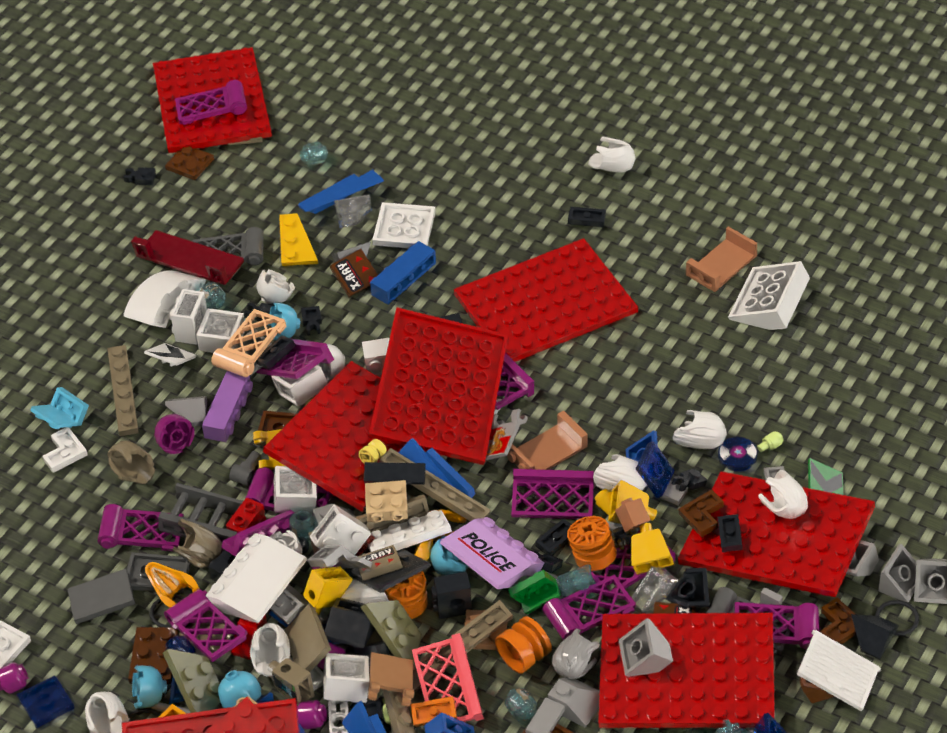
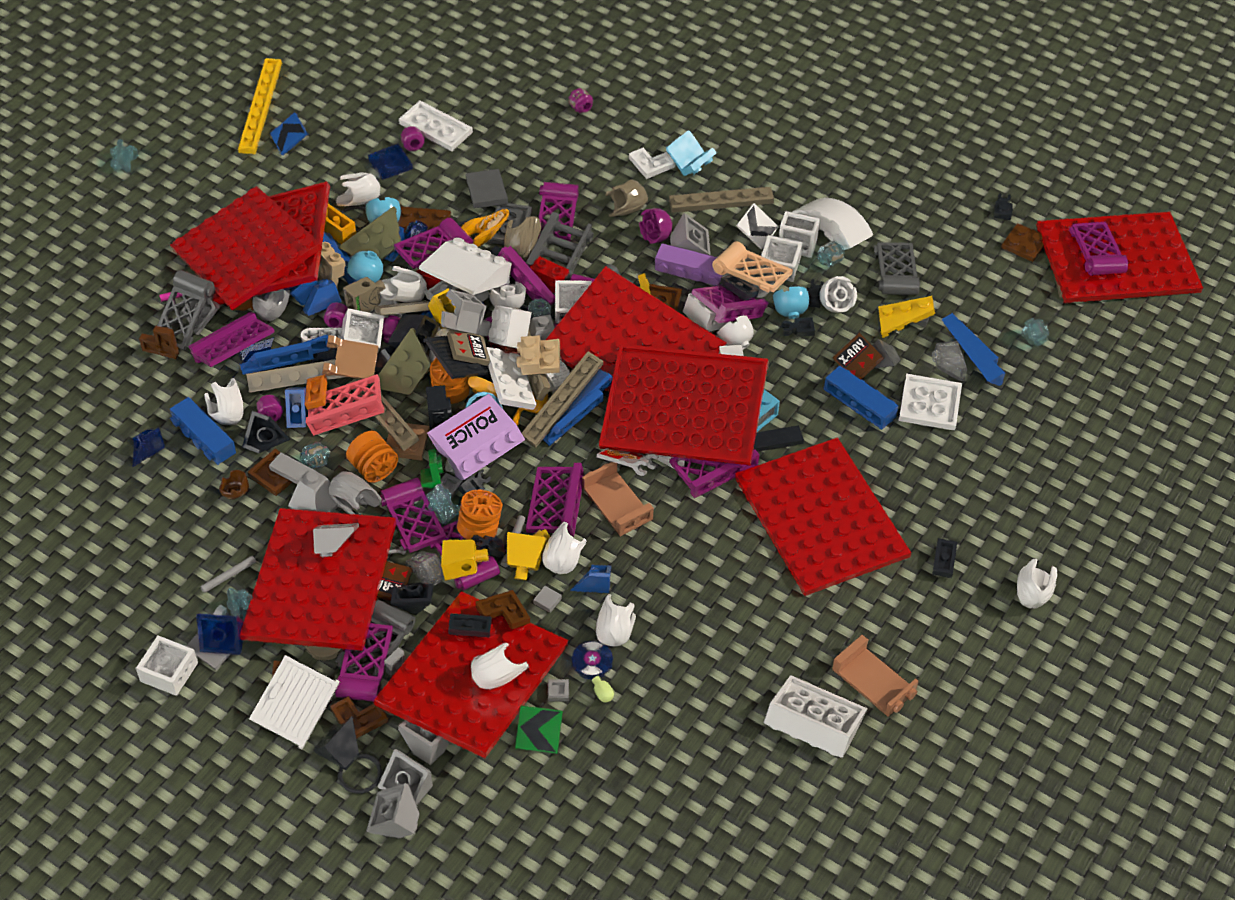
camera: 90 degrees right, 5 degrees up
dark red bracket [131,230,244,285] -> none
light yellow wheel [359,439,387,464] -> none
black tile [364,462,426,485] -> none
black plate [535,518,572,556] -> none
nougat brick [615,498,650,532] -> none
clear blue tile [635,441,675,498] -> none
black plate [671,468,707,491] -> none

